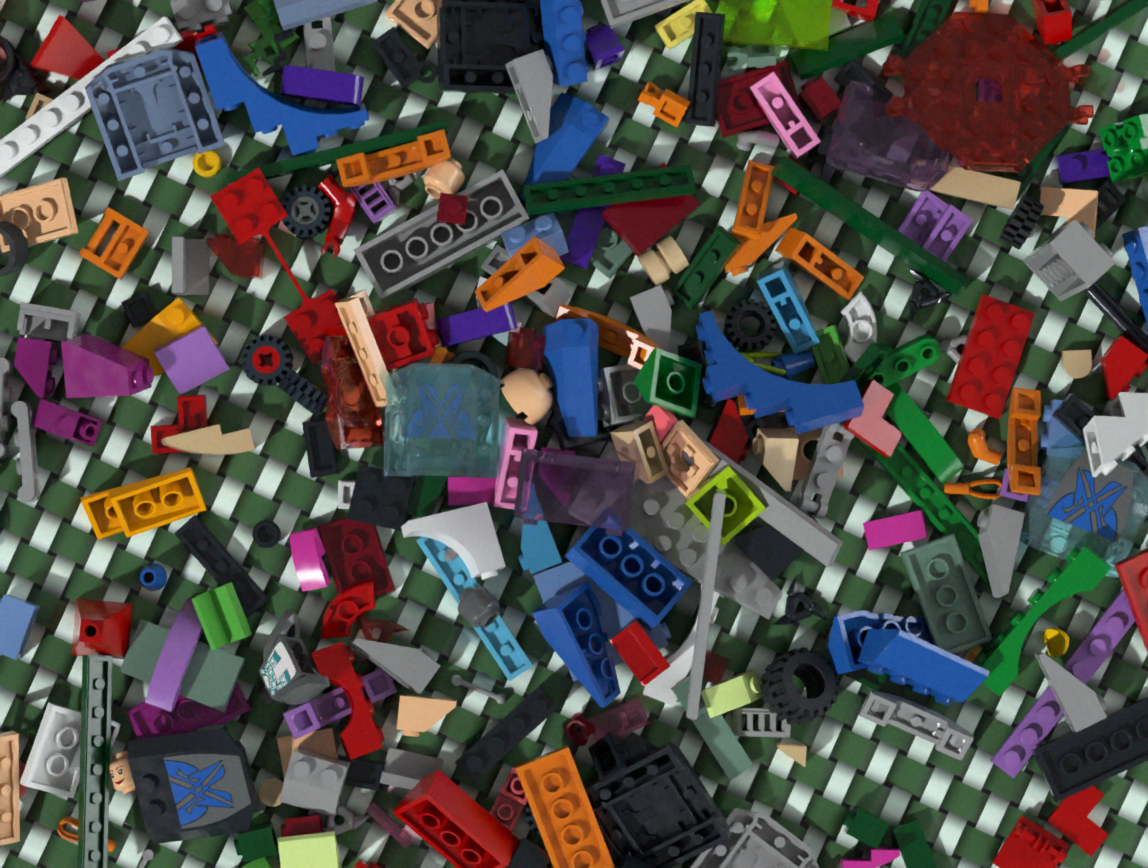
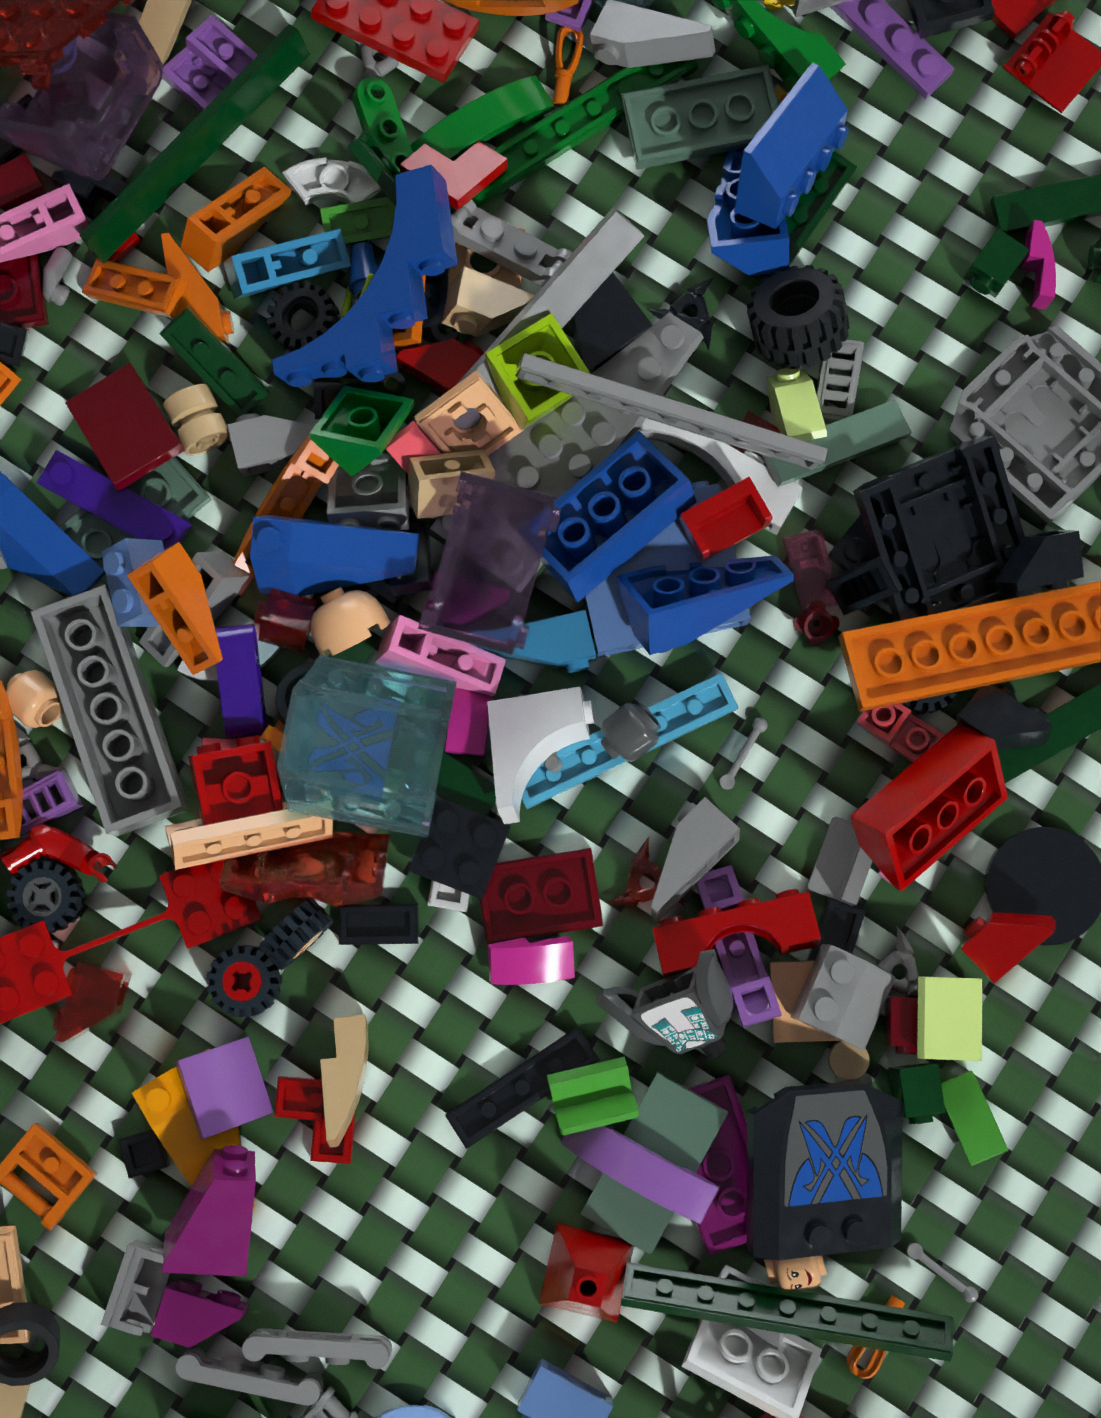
camera: 80 degrees left, 5 degrees down
magenta slope [31,399,103,447] -> none
light orange slope [80,467,207,540] -> none
blue cone [139,563,167,591] -> none
light grey panel [172,237,209,295] -> none
black plate [252,520,281,548] -> none
red tile [321,578,376,639] -> none
clear pink tile [366,800,415,849] -> none
light nougat slope [397,694,457,737] -> none
dark red plate [437,192,469,225] -> none
black arch [455,685,558,784] -> none
dark green plate [523,164,695,215] -> none
tan slope [776,742,807,767] -> none
light grey slope [859,691,974,761] -> none
dark pink slope [863,510,928,550] -> none
black piece [908,267,952,323] -> none
orange arm [967,428,1002,465] -> none

